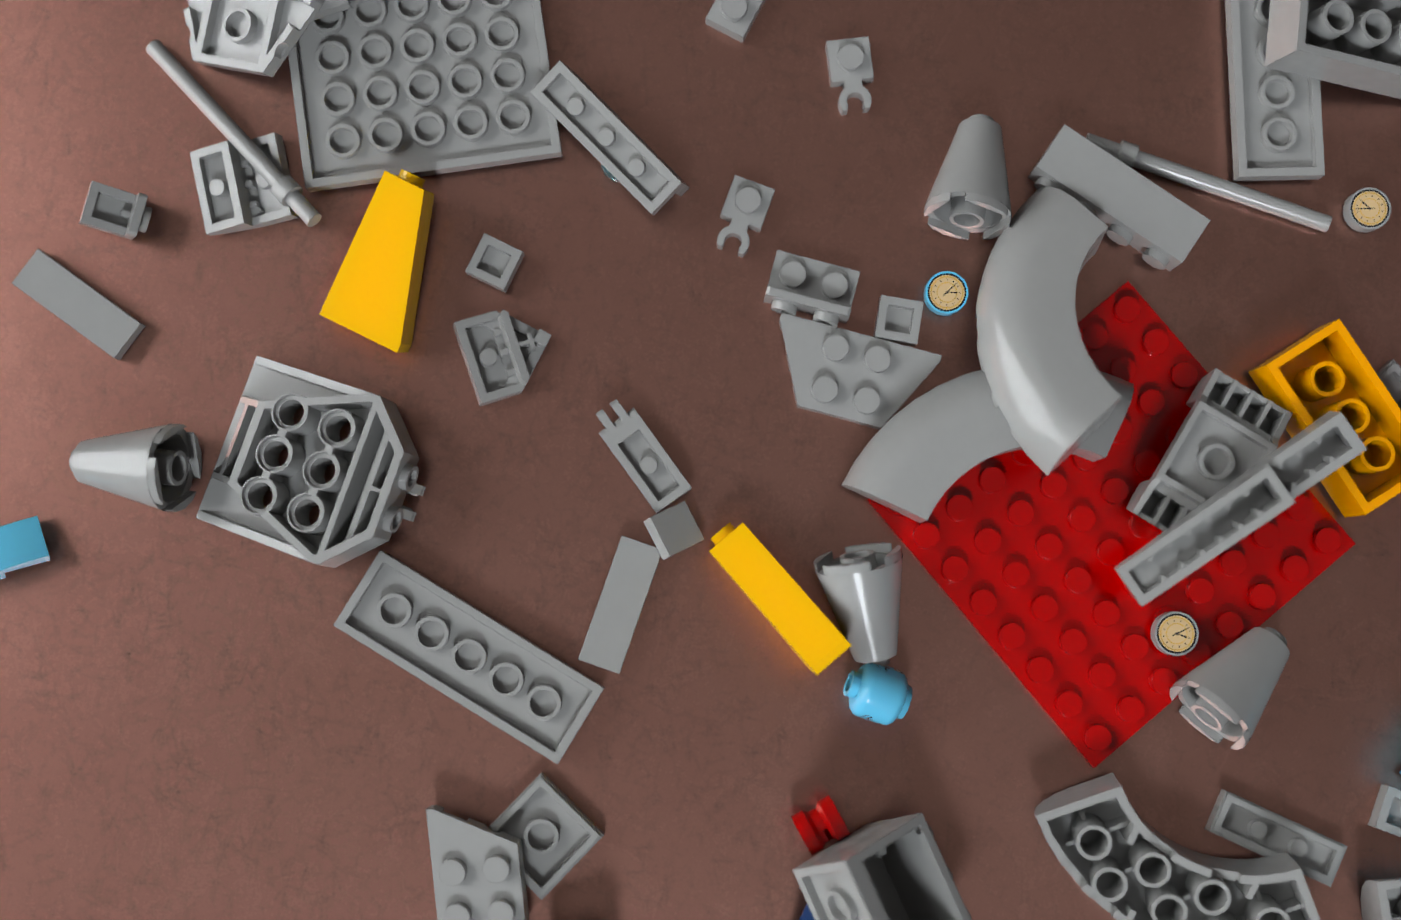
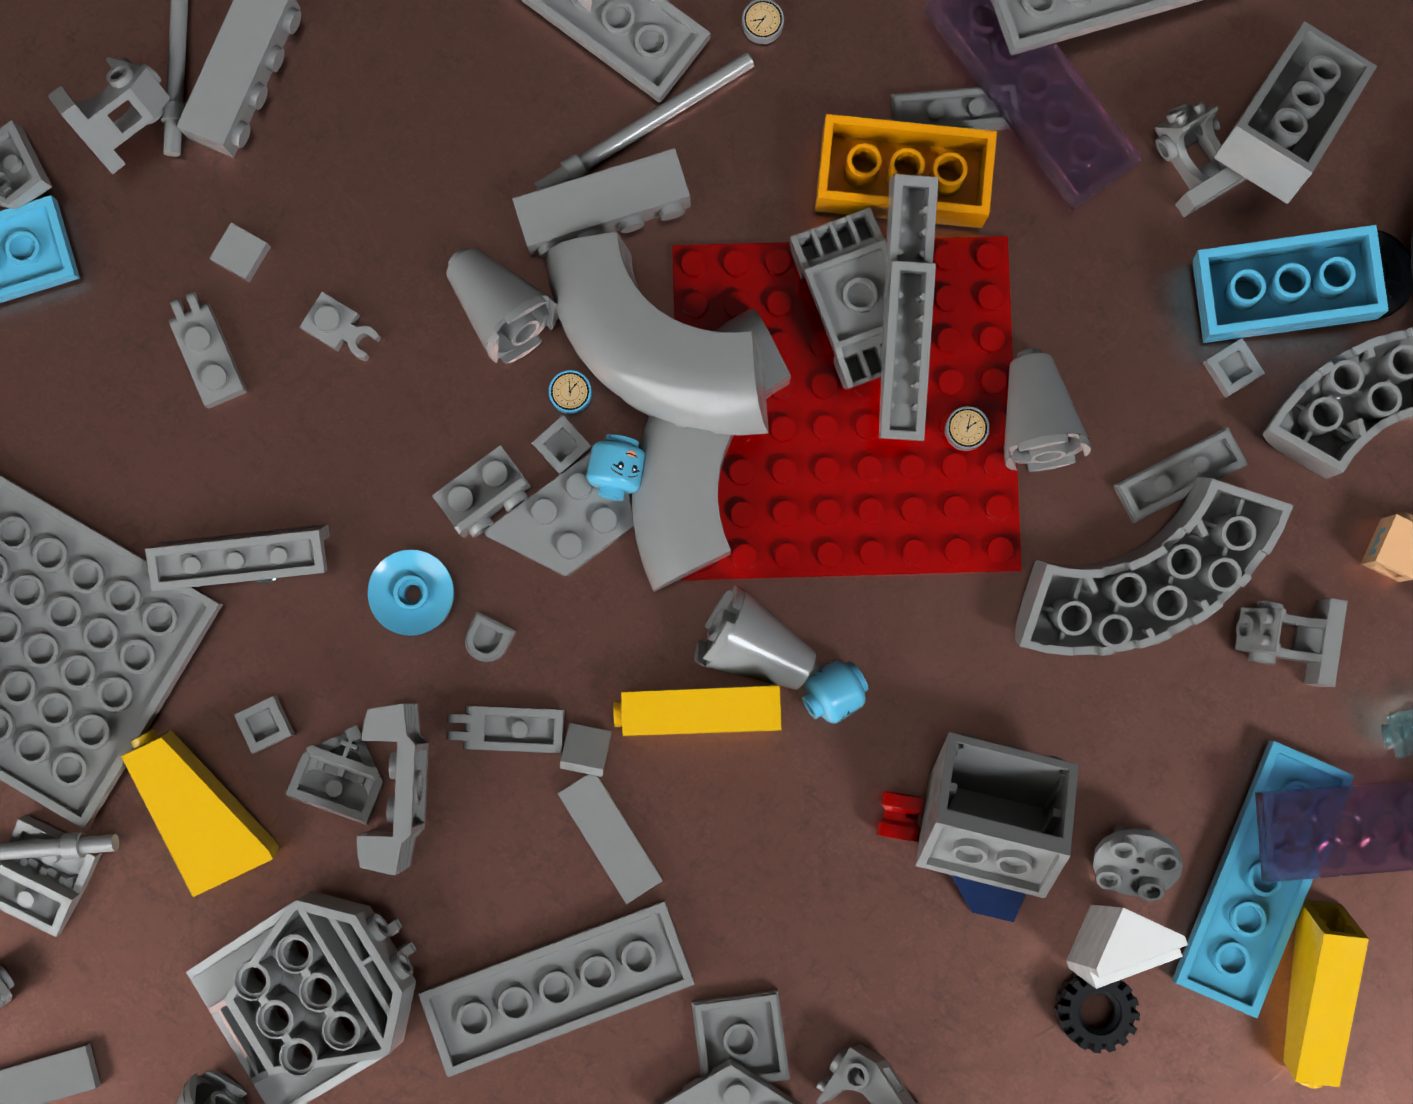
camera: 50 degrees left, 0 degrees up
light grey plate [717,175,775,258] -> none
none -> light grey plate [357,703,429,875]
none -> medium azure dish [367,550,454,636]
none -> light grey tile [465,612,516,662]
none -> medium azure head [586,434,645,501]

